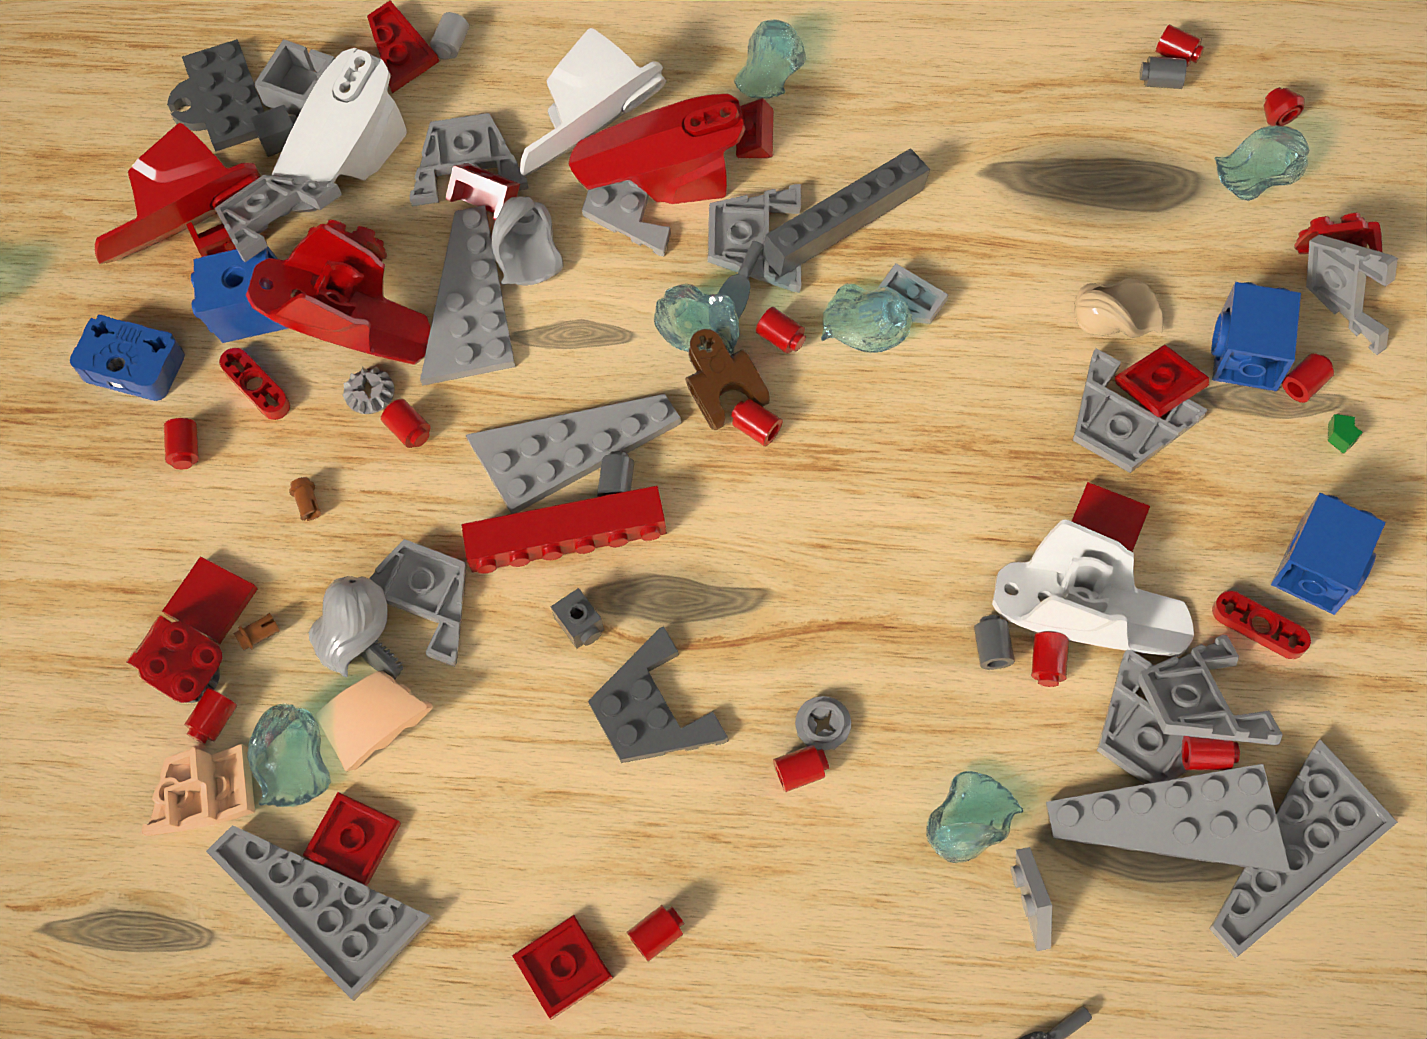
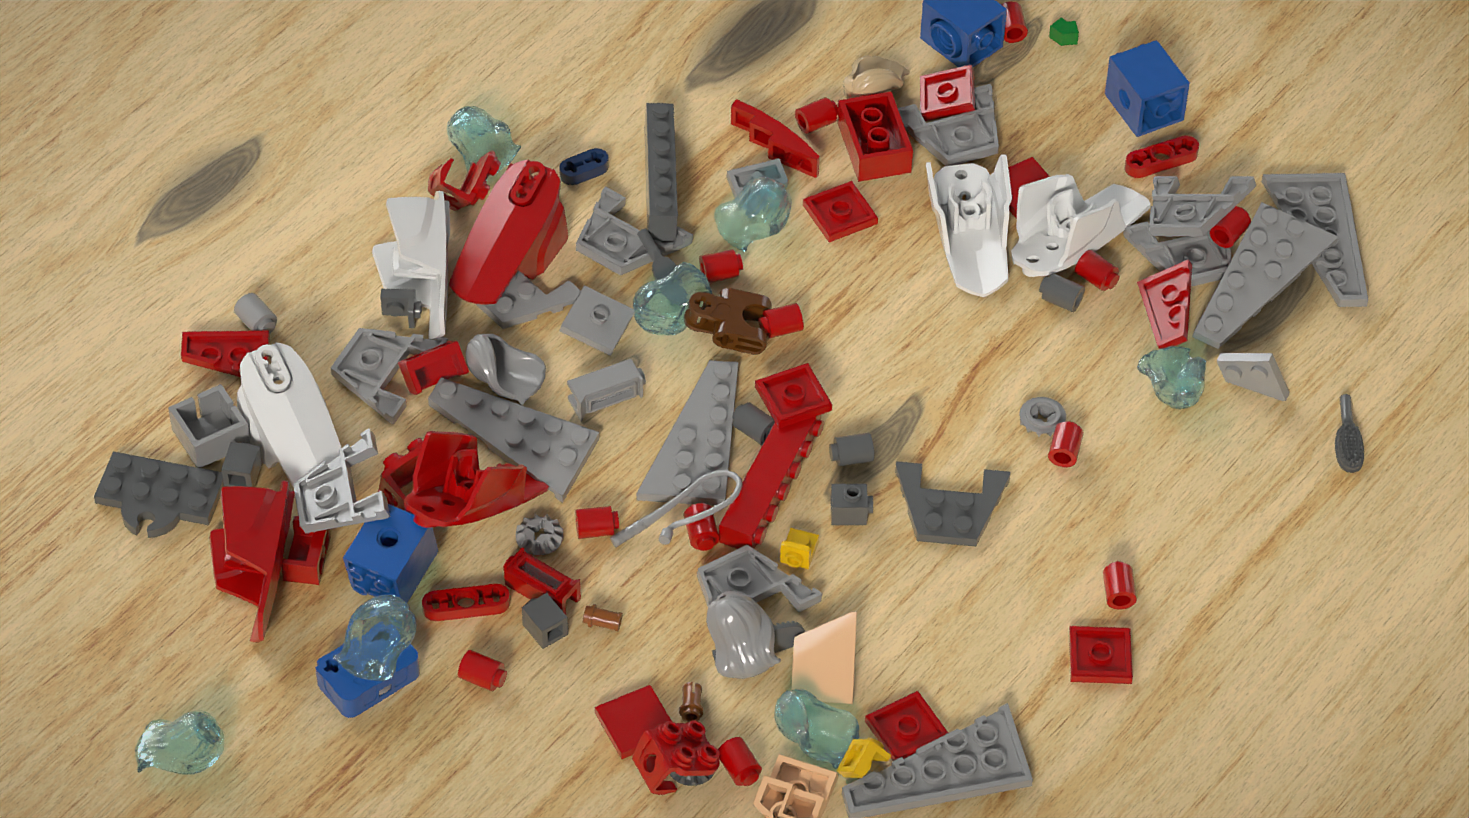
camera: 60 degrees left, 15 degrees down
none -> clear light blue piece [333,595,416,681]
none -> dark grey bracket [380,288,422,328]
none -> red piece [428,151,501,212]
none -> red window [503,547,581,615]
none -> dark grey brick [522,593,568,649]
none -> dark blue beam [559,148,609,185]
none -> light grey plate [560,285,635,356]
none -> light grey window [567,359,646,421]
none -> light grey piece [610,470,742,548]
none -> red brick [683,503,720,551]
none -> red slope [731,99,820,178]
none -> red tile [755,363,833,429]
none -> yellow bracket [780,528,819,570]
none -> red brick [795,97,838,134]
none -> red tile [803,181,878,243]
none -> dark grey brick [829,432,874,466]
none -> red brick [837,91,913,182]
none -> yellow bracket [837,737,891,778]
none -> white piece [926,154,1012,297]
none -> wing [1137,259,1192,352]

